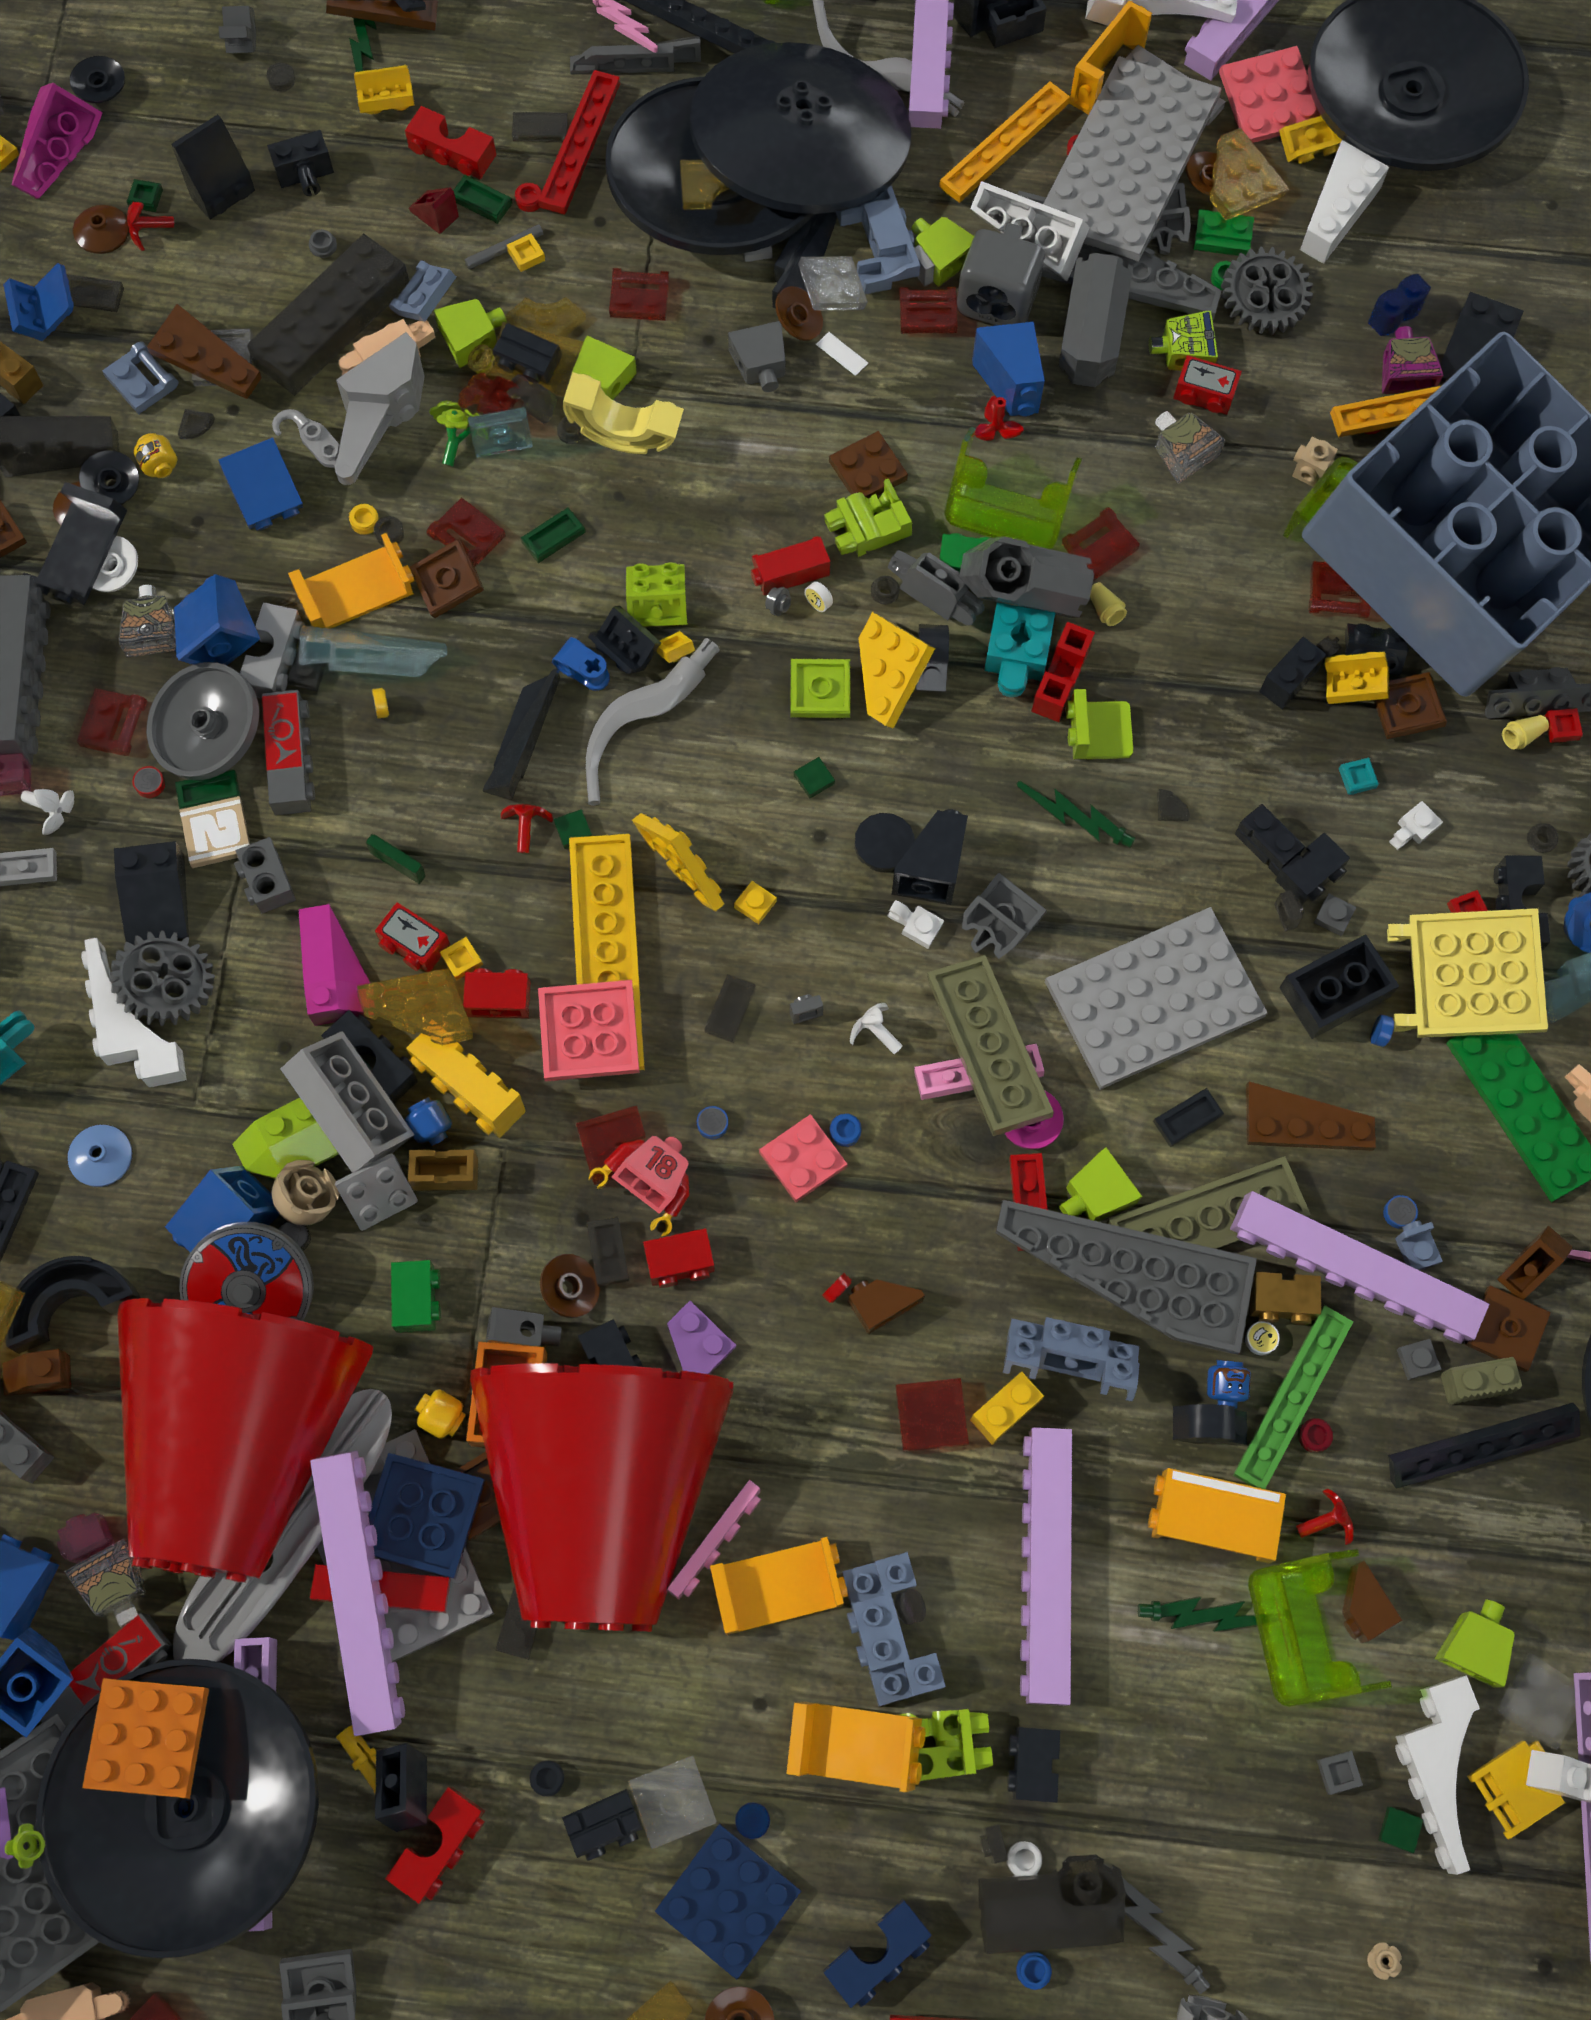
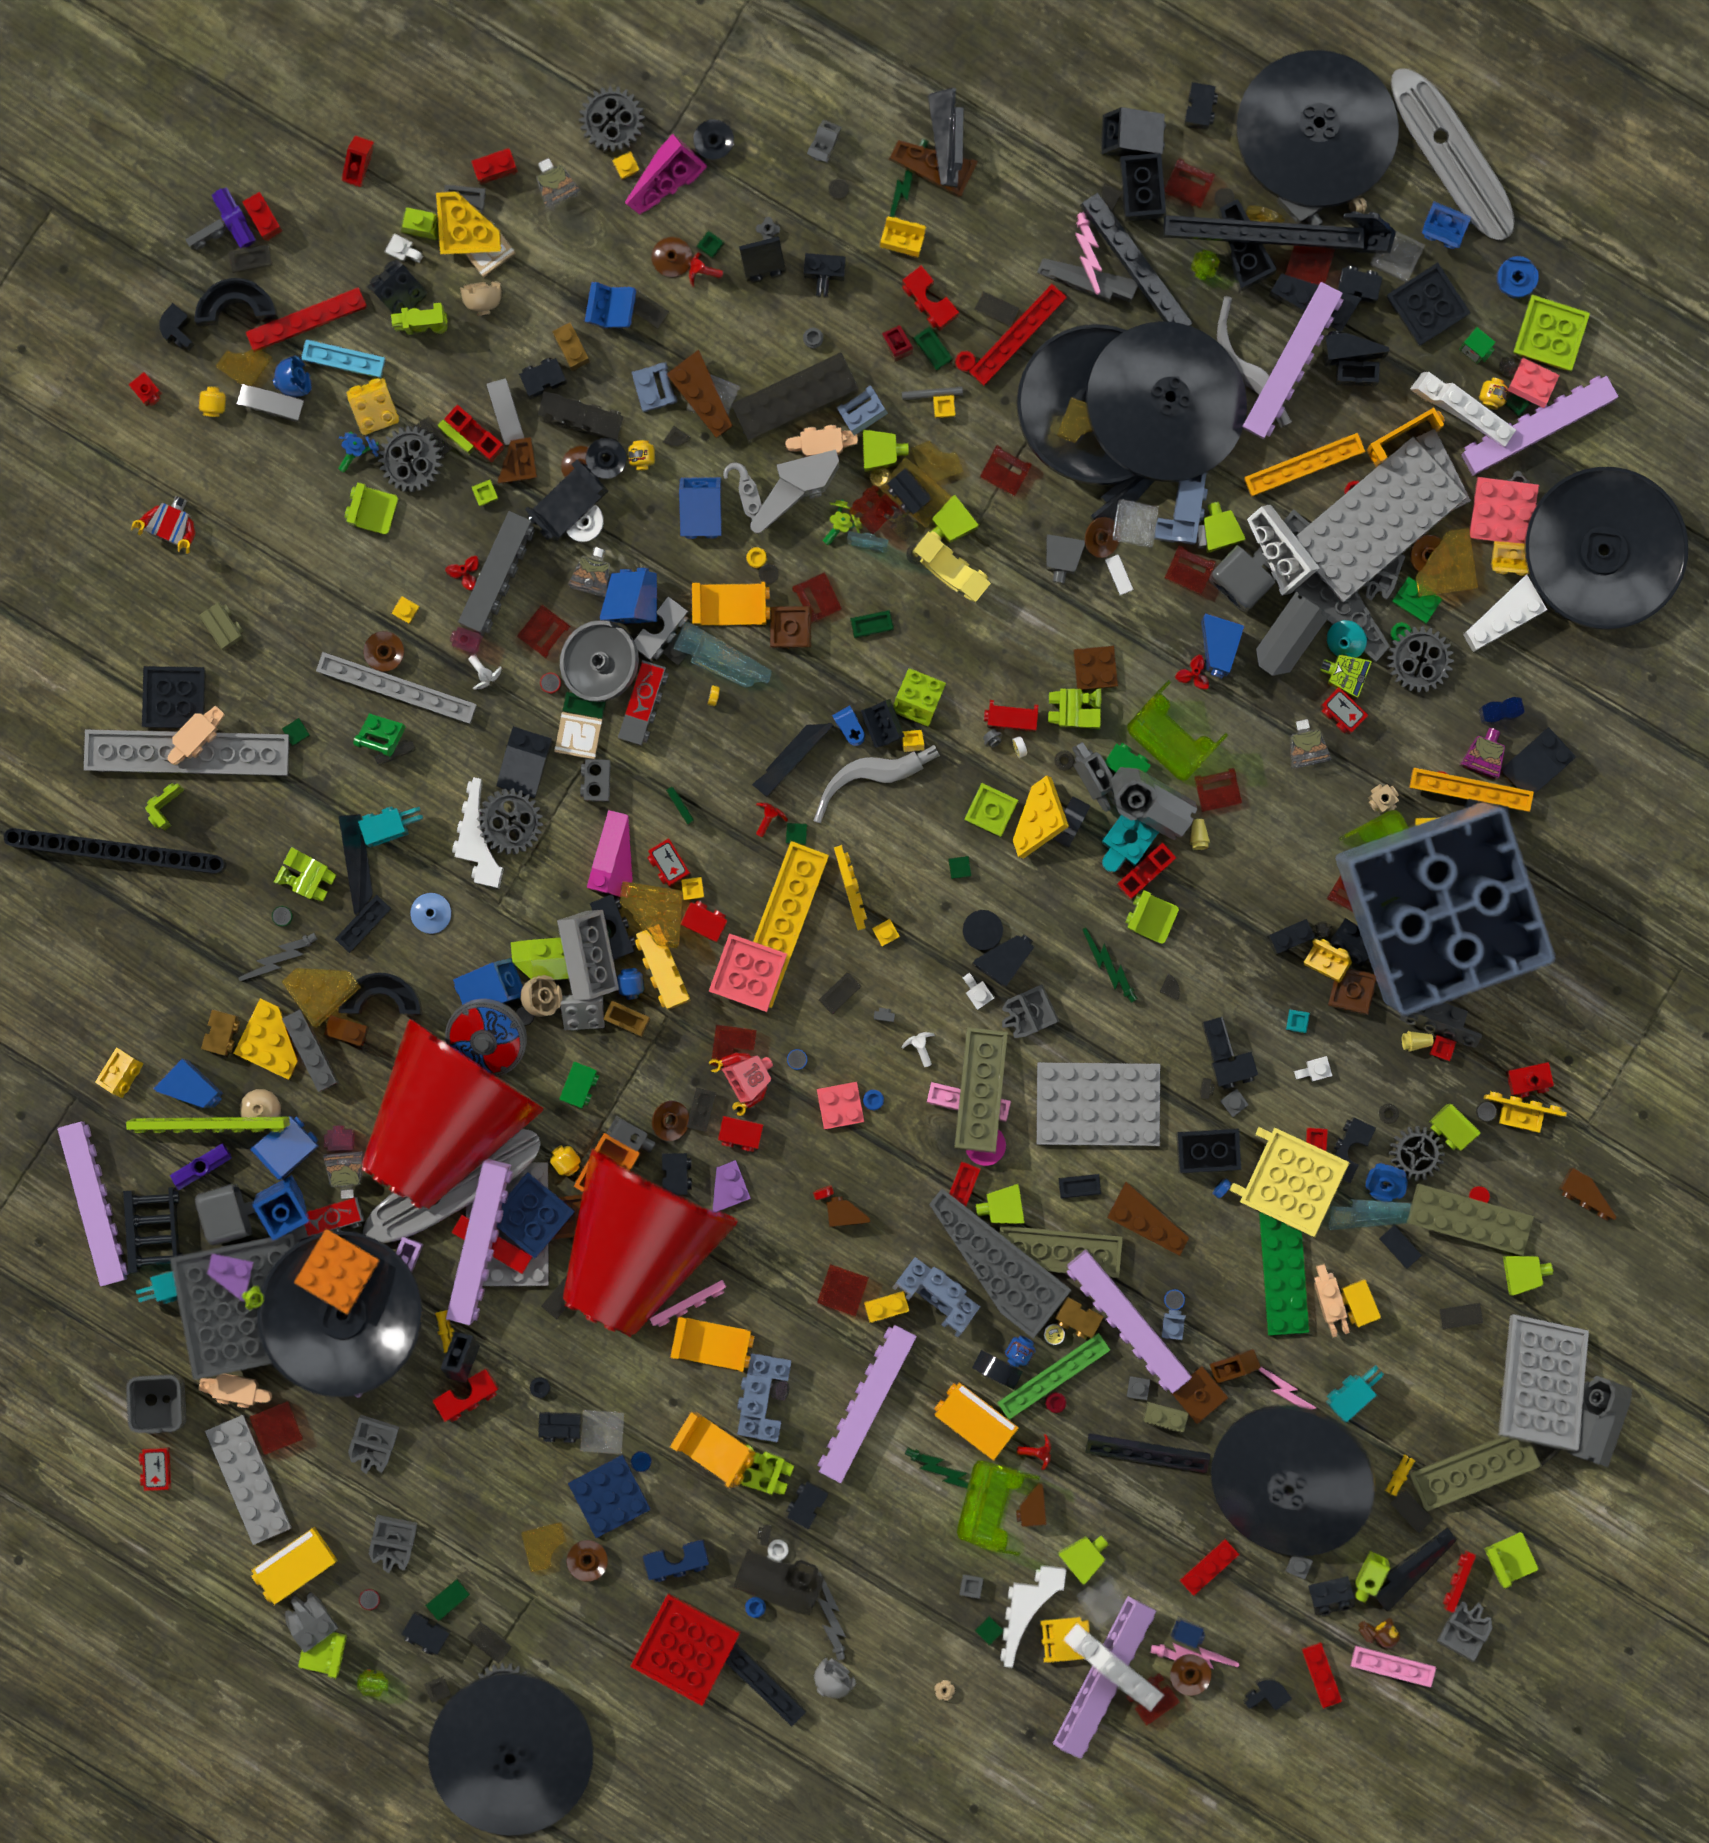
camera: 30 degrees right, 15 degrees up
none -> teal dish [1327,620,1367,658]

